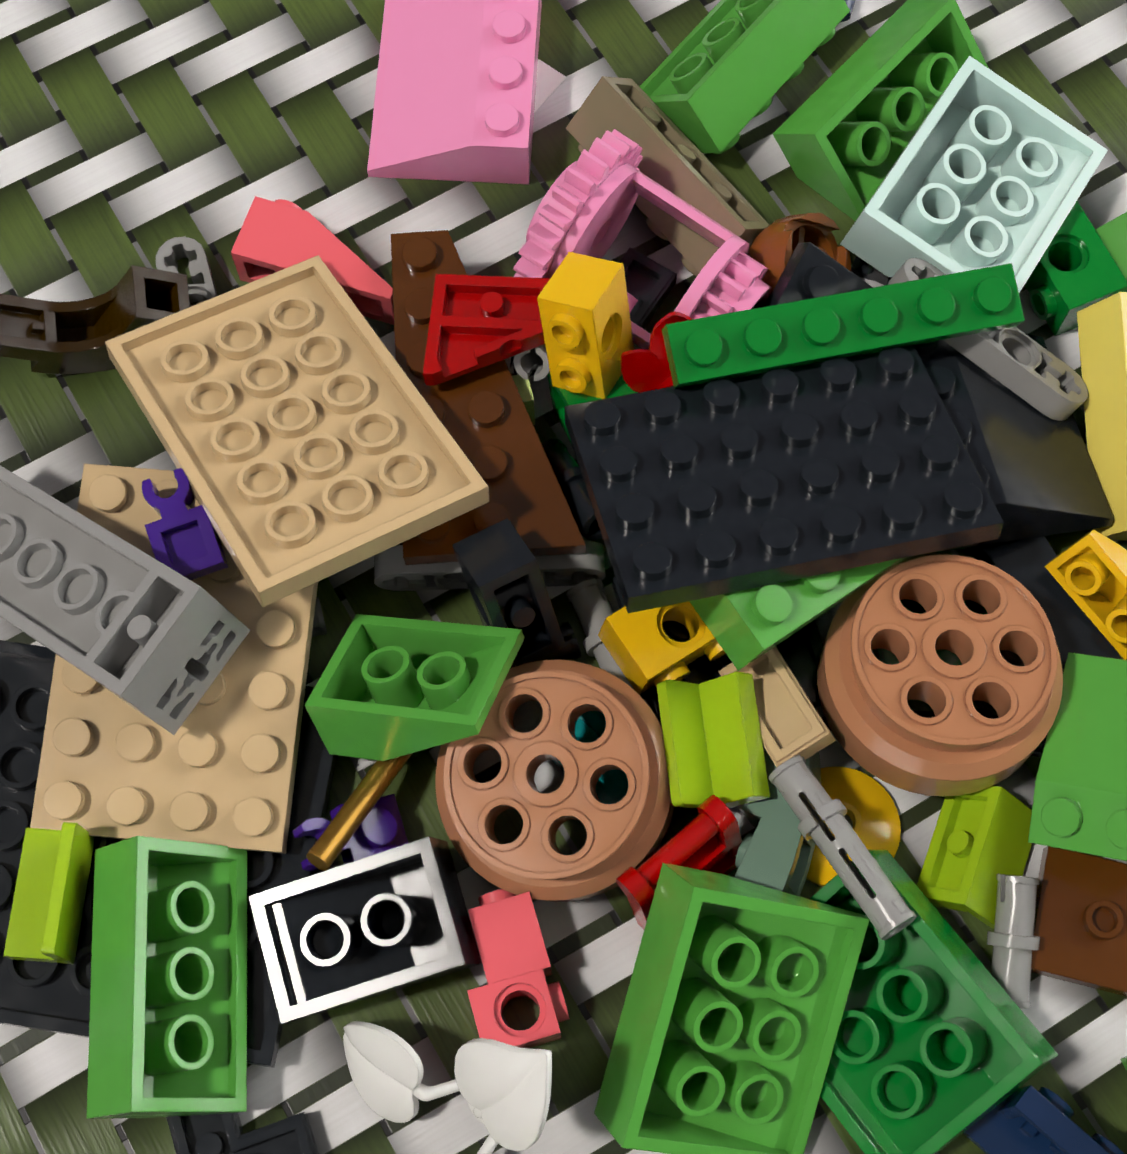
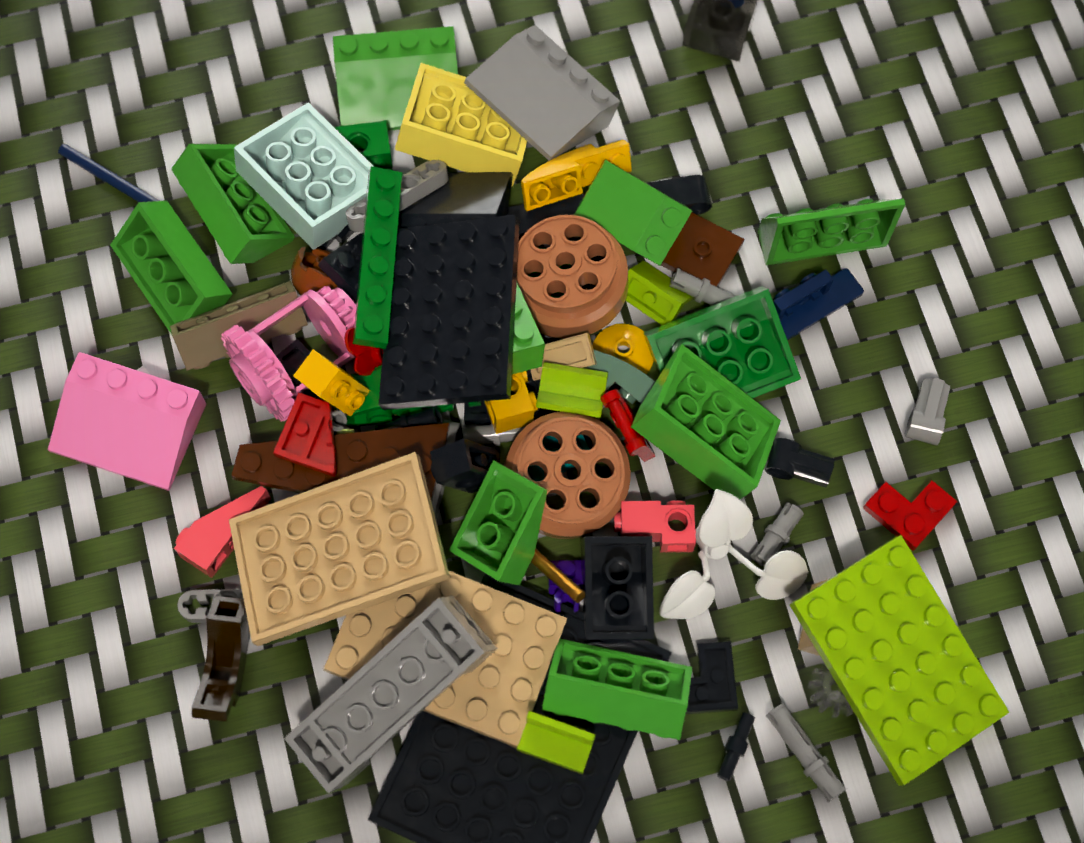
camera: 75 degrees left, 0 degrees up
dark purple plate [142,468,229,580] -> none
light grey pin [768,755,917,940] -> none

